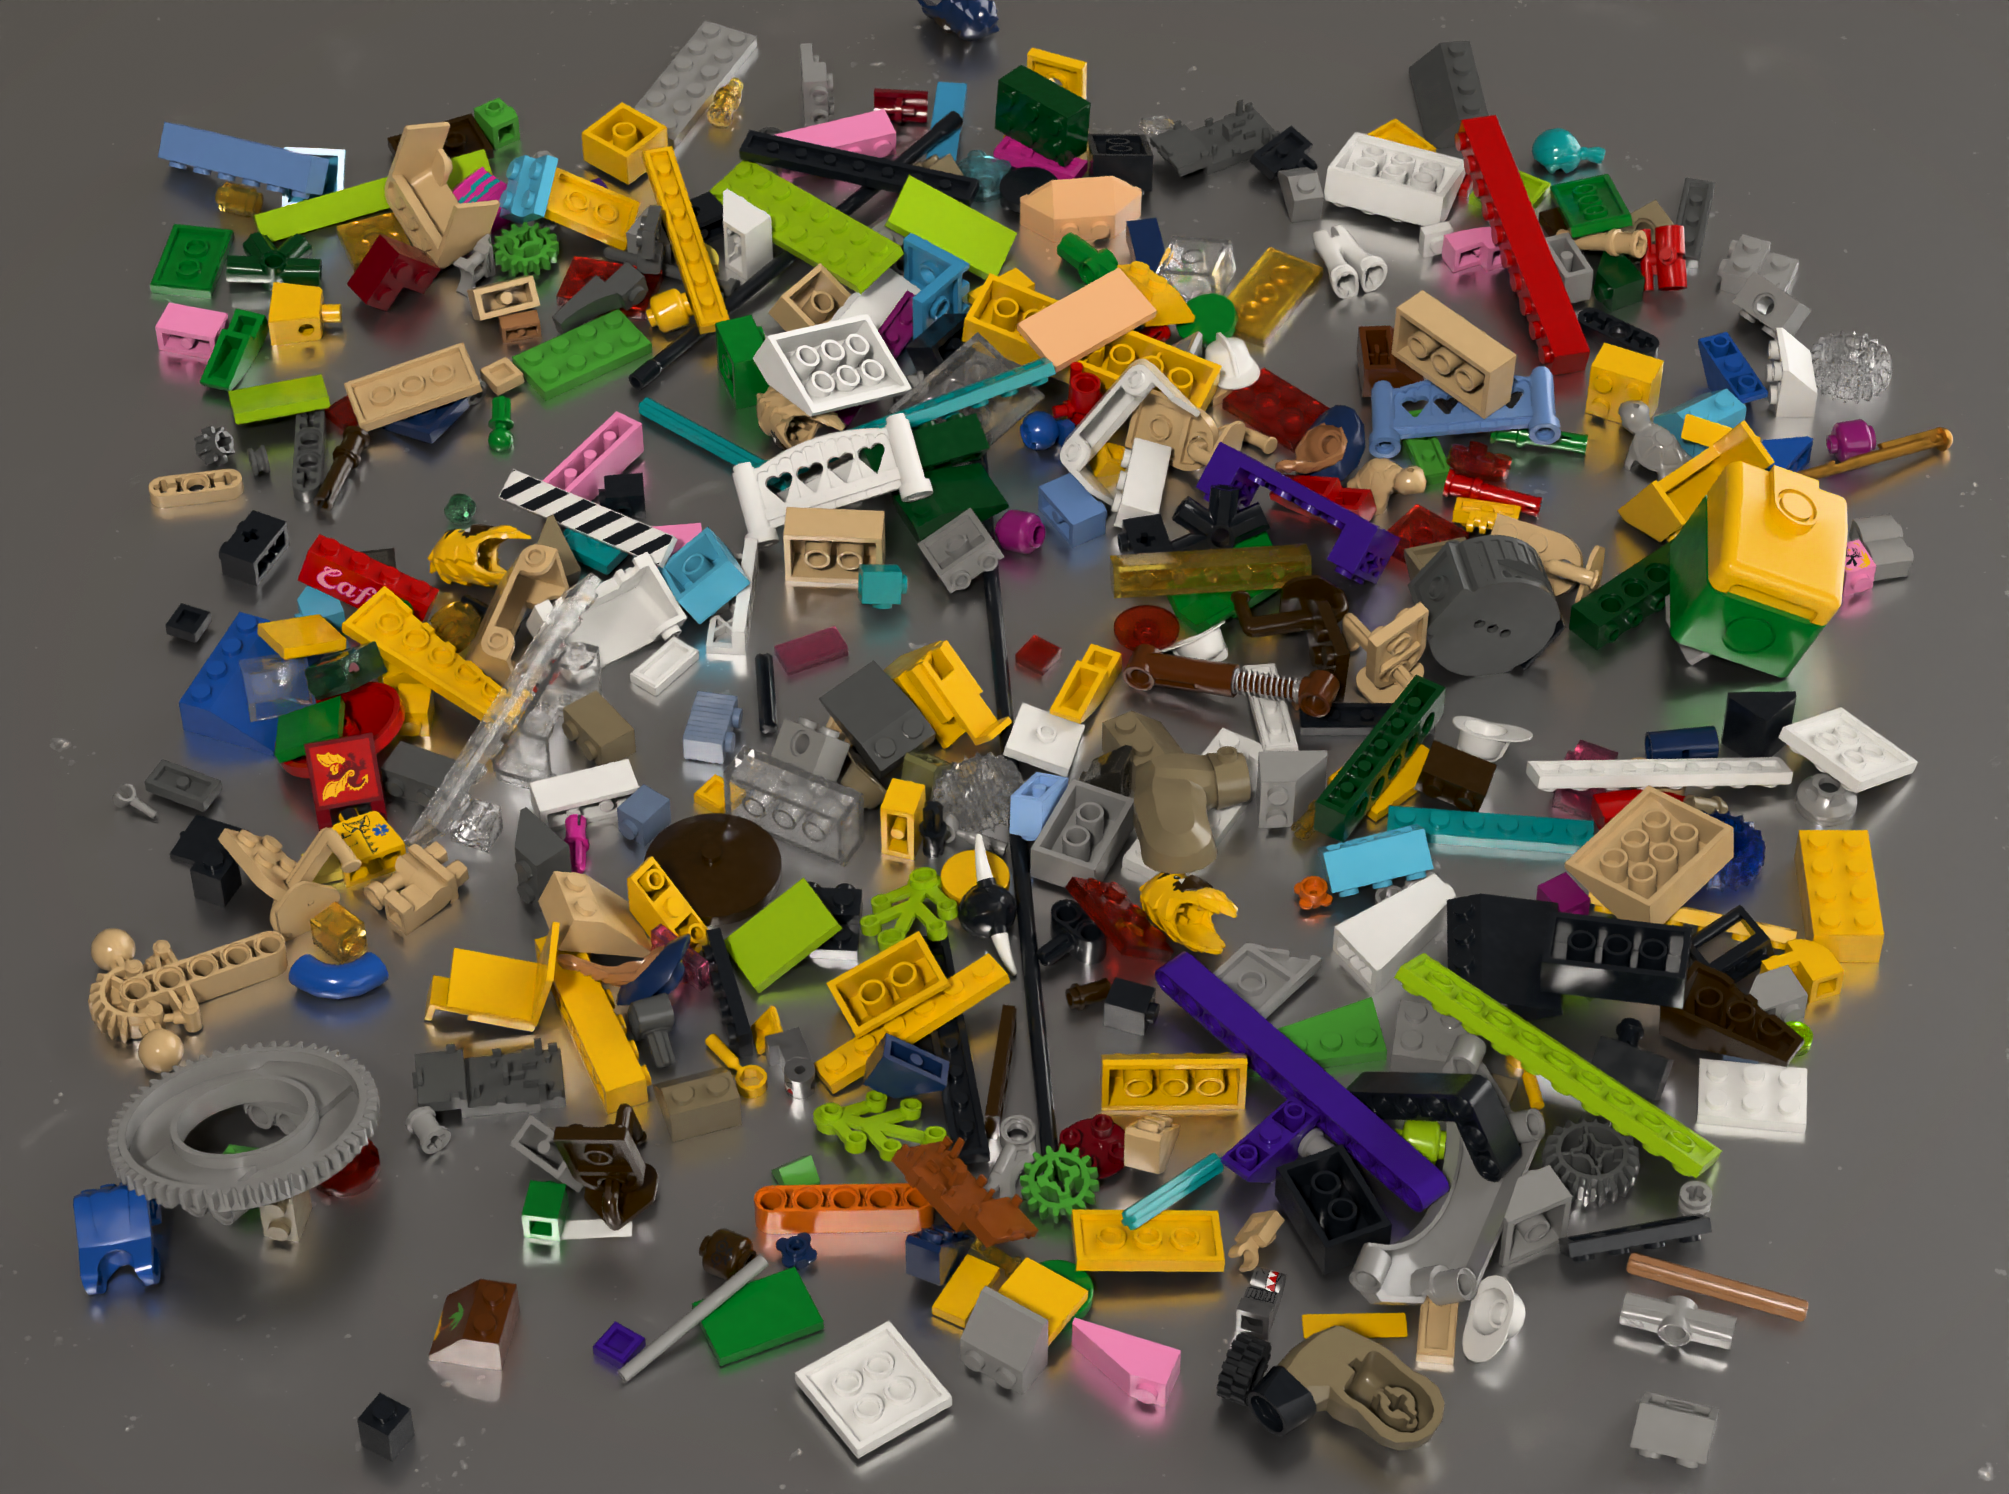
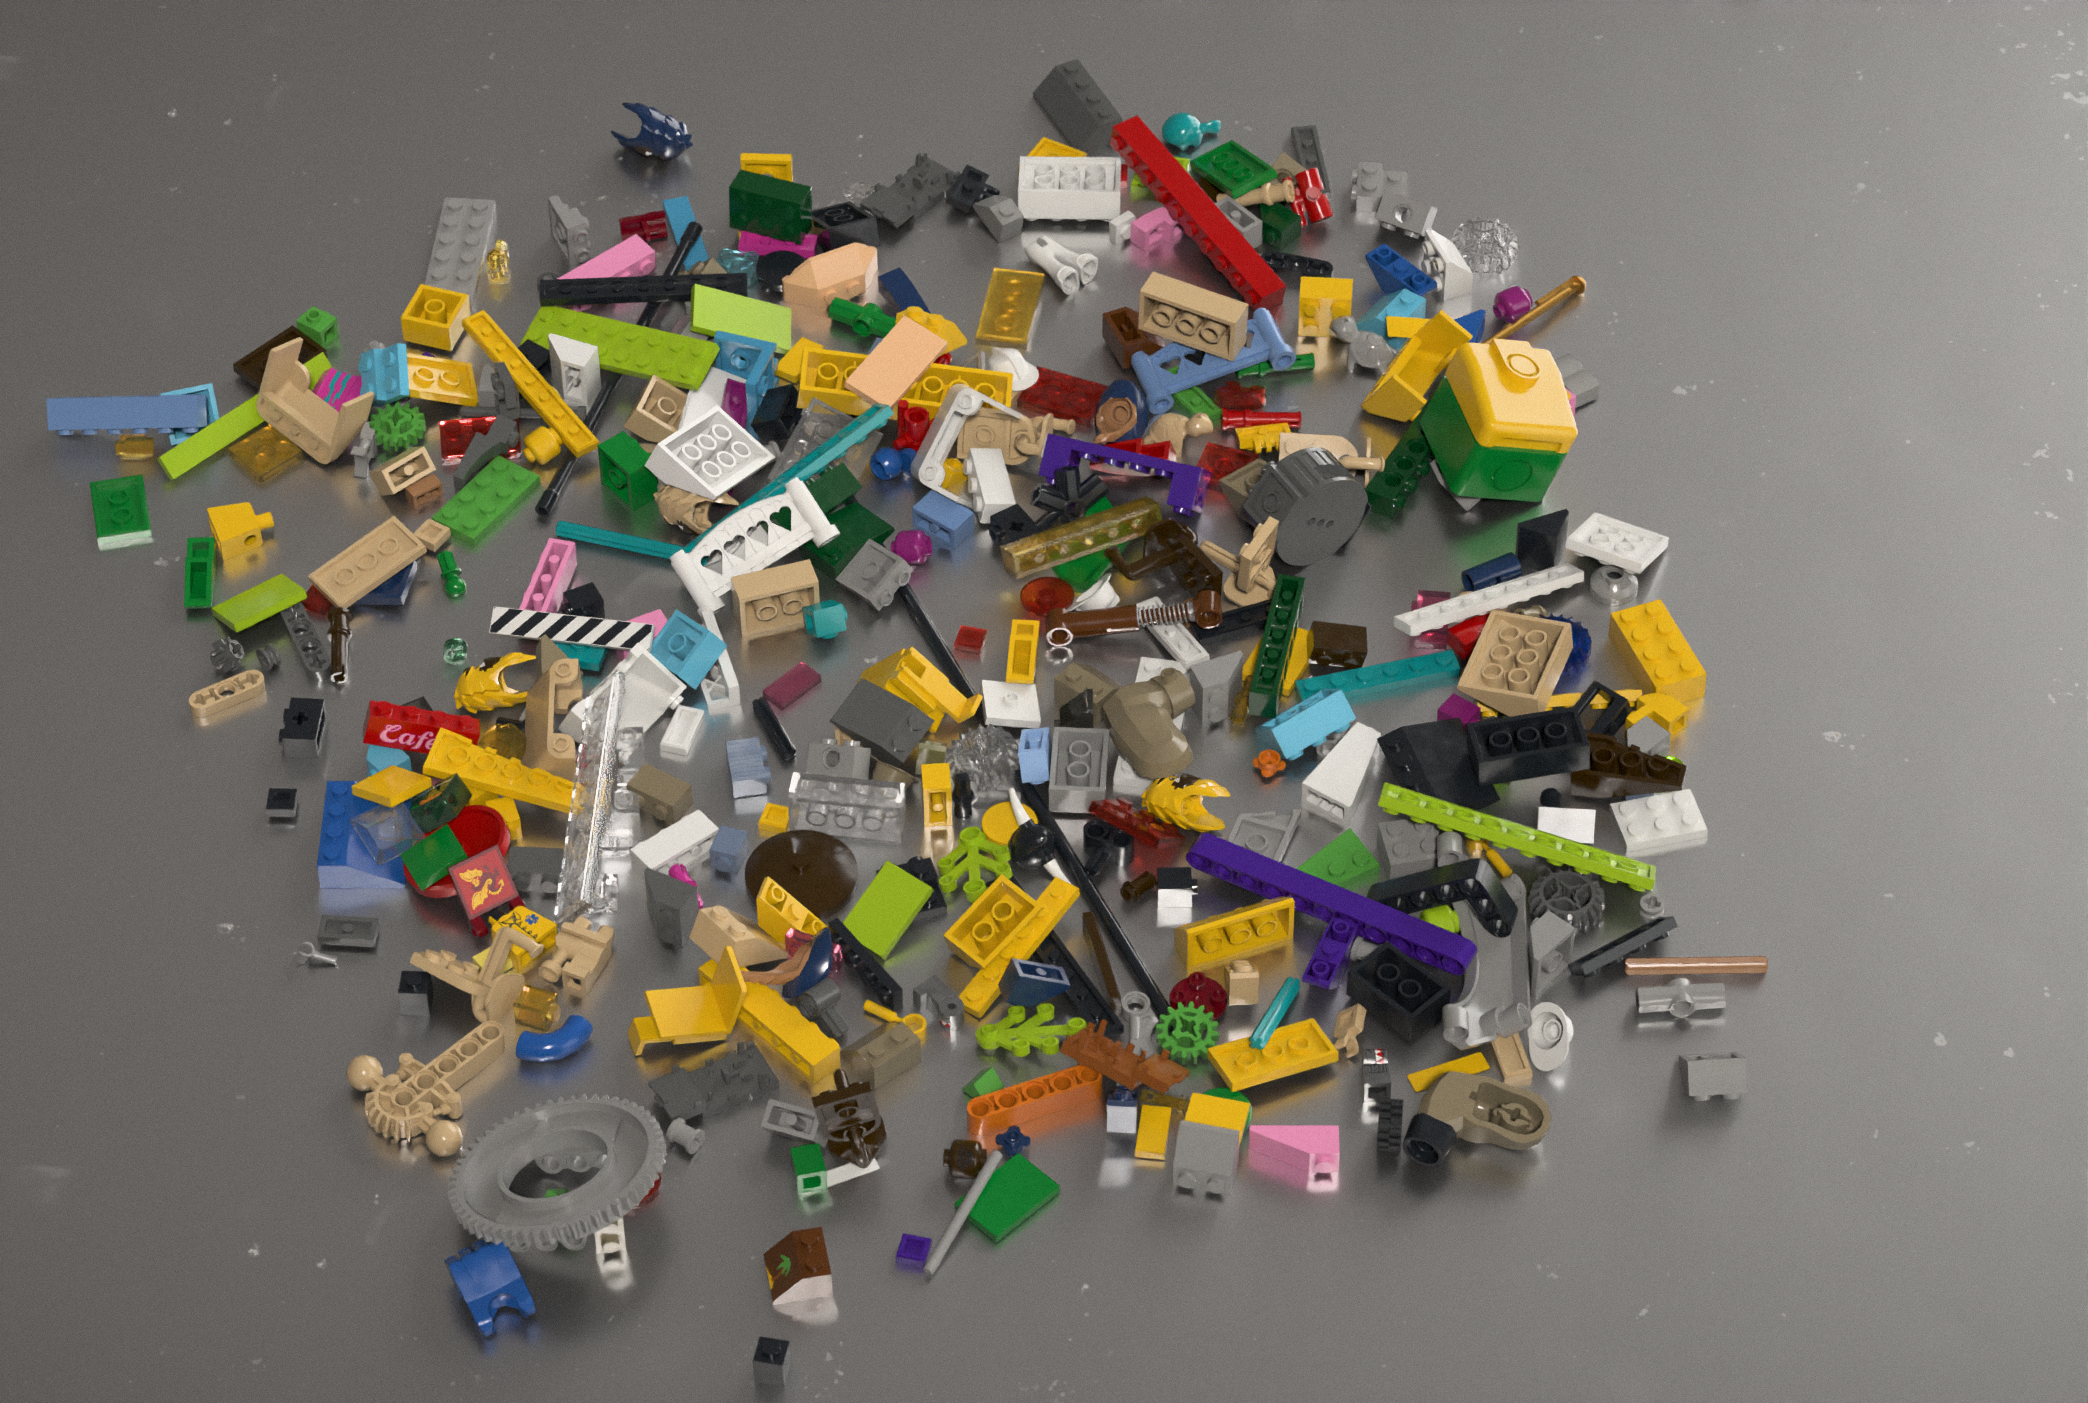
camera: 20 degrees left, 0 degrees up
bright pink brick [155,303,229,359] -> none
black piece [170,814,250,865] -> none
dark green piece [226,232,322,291] -> none
dark red brick [347,234,441,312] -> none
yellow slope [750,1005,783,1055] -> none
white plate [795,1321,952,1459] -> none
clear slope [1155,236,1236,303] -> none
green tile [1176,293,1238,350] -> none
white piece [1452,716,1533,762] -> none

